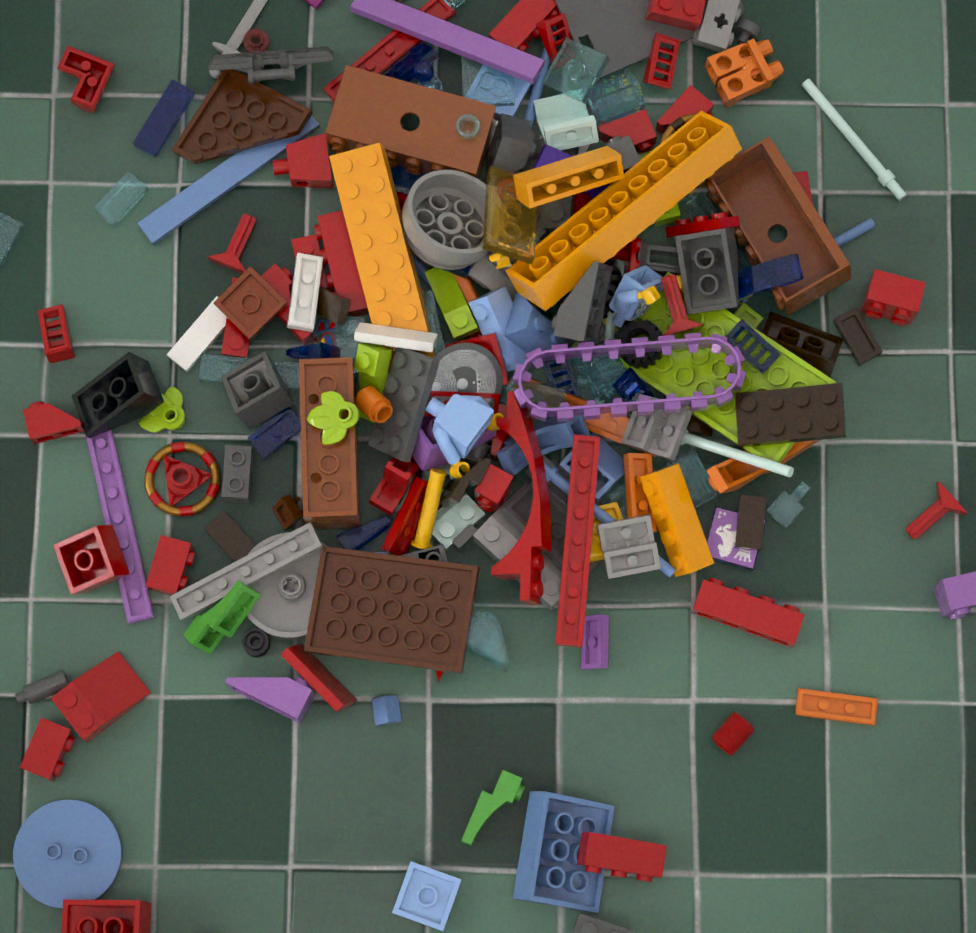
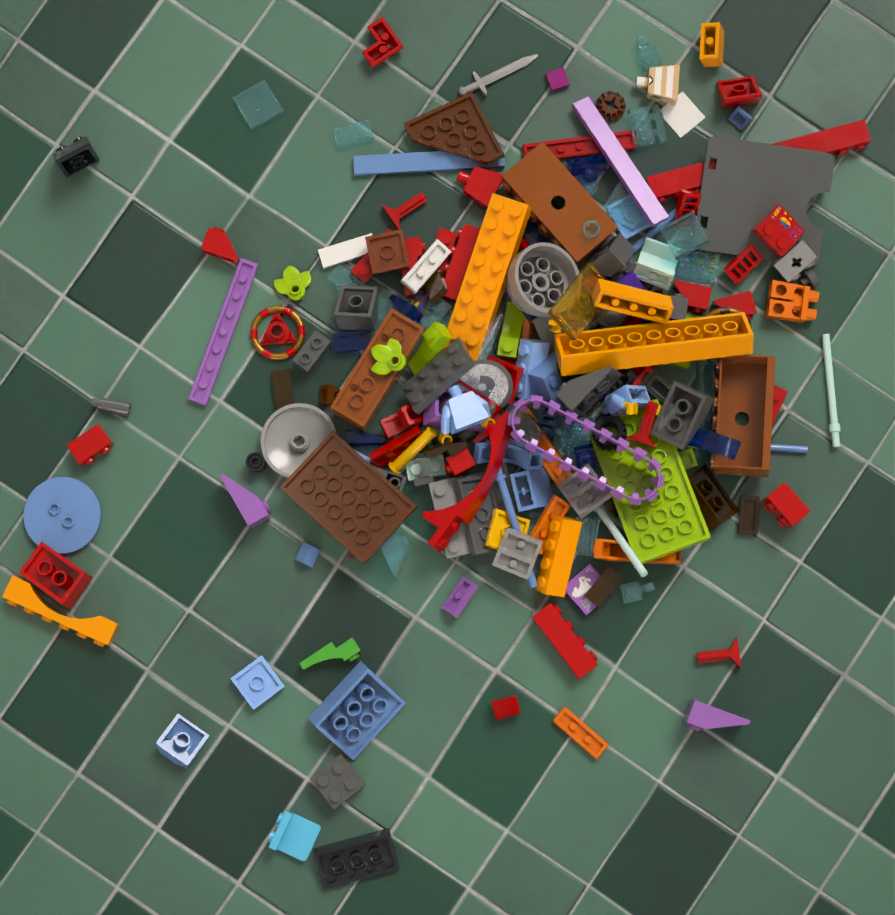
camera: 30 degrees right, 5 degrees up
red slope [37,304,75,363] -> none
red slope [51,652,151,743] -> none
red brick [53,525,130,595] -> none
black slope [72,352,164,438] -> none
clear blue tile [133,79,195,158] -> none
red brick [145,535,196,596] -> none
light grey plate [169,522,324,621] -> none
bright green slope [183,580,261,654] -> none
dark grey piece [209,46,333,84] -> none
clear red plate [243,29,269,52] -> none
red tile [281,643,357,711] -> none
white tile [354,322,438,352] -> none
orange brick [355,386,393,423] -> none
red plate [555,434,600,648] -> none
red brick [577,832,667,883] -> none
red plate [665,212,740,238] -> none
slope [725,319,781,374] -> none
dark brown plate [735,383,846,447] -> none

